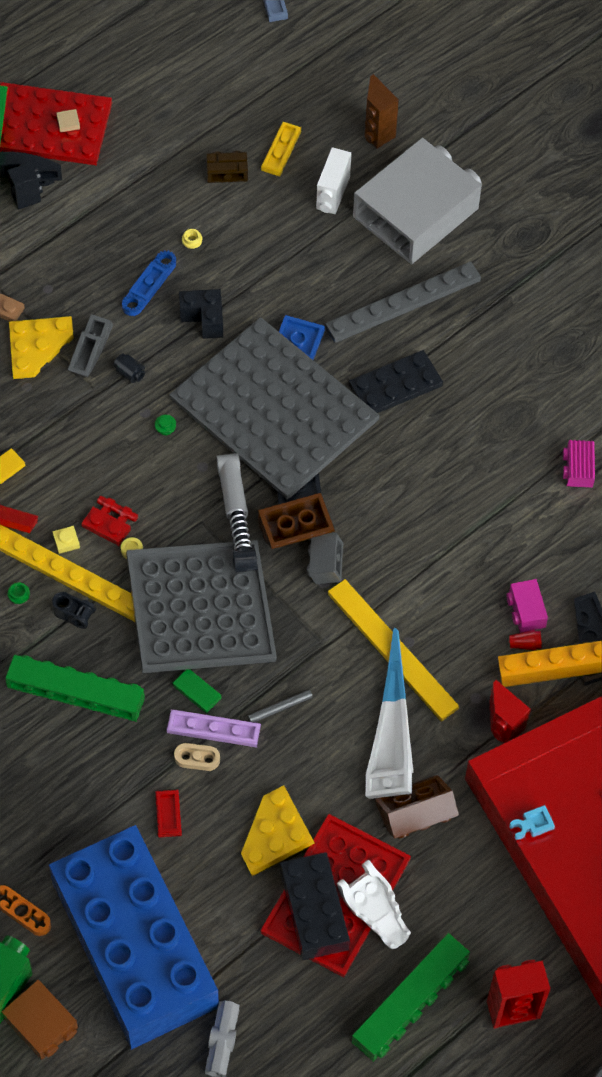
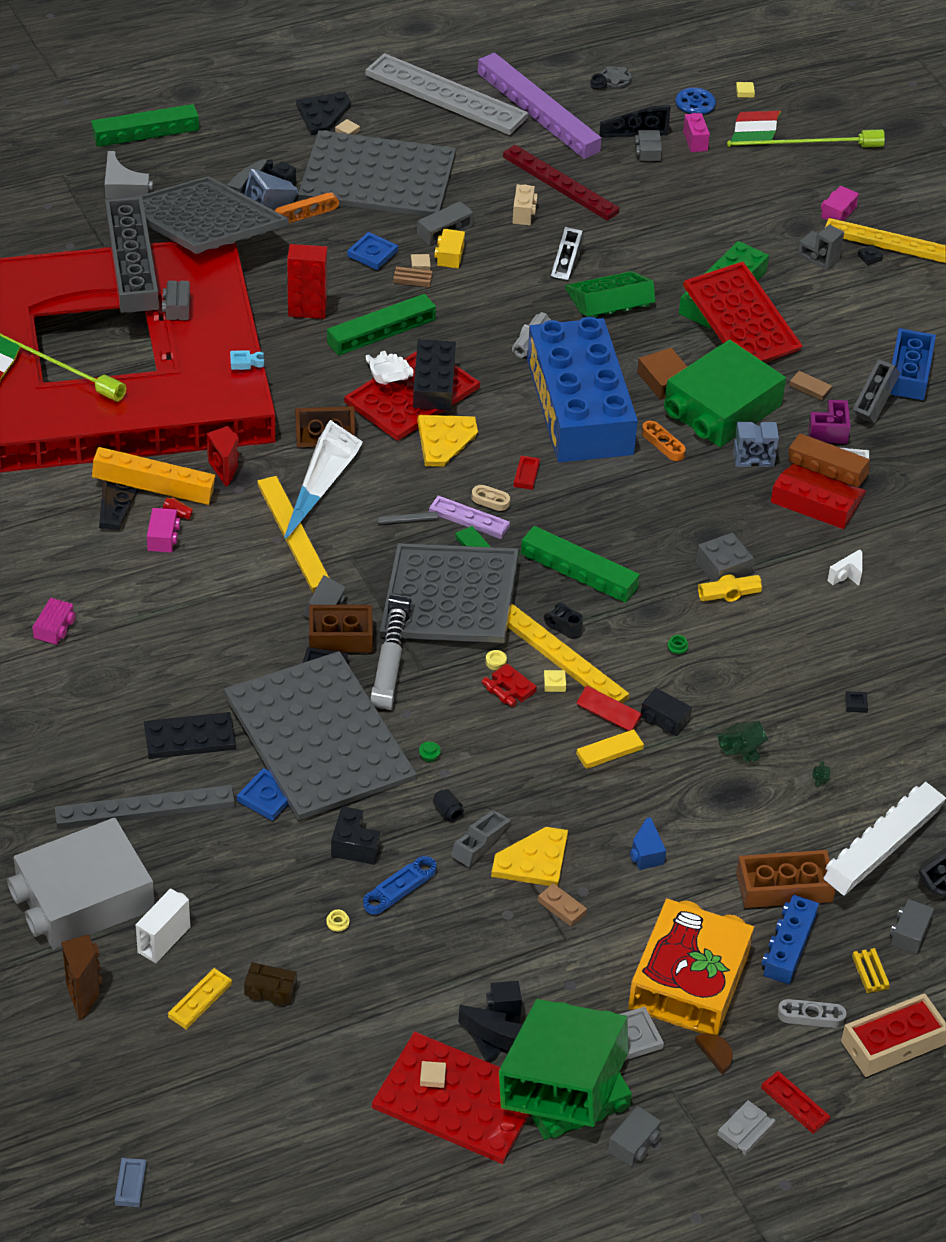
camera: 165 degrees left, 15 degrees down
green plate [8,582,30,604] -> none

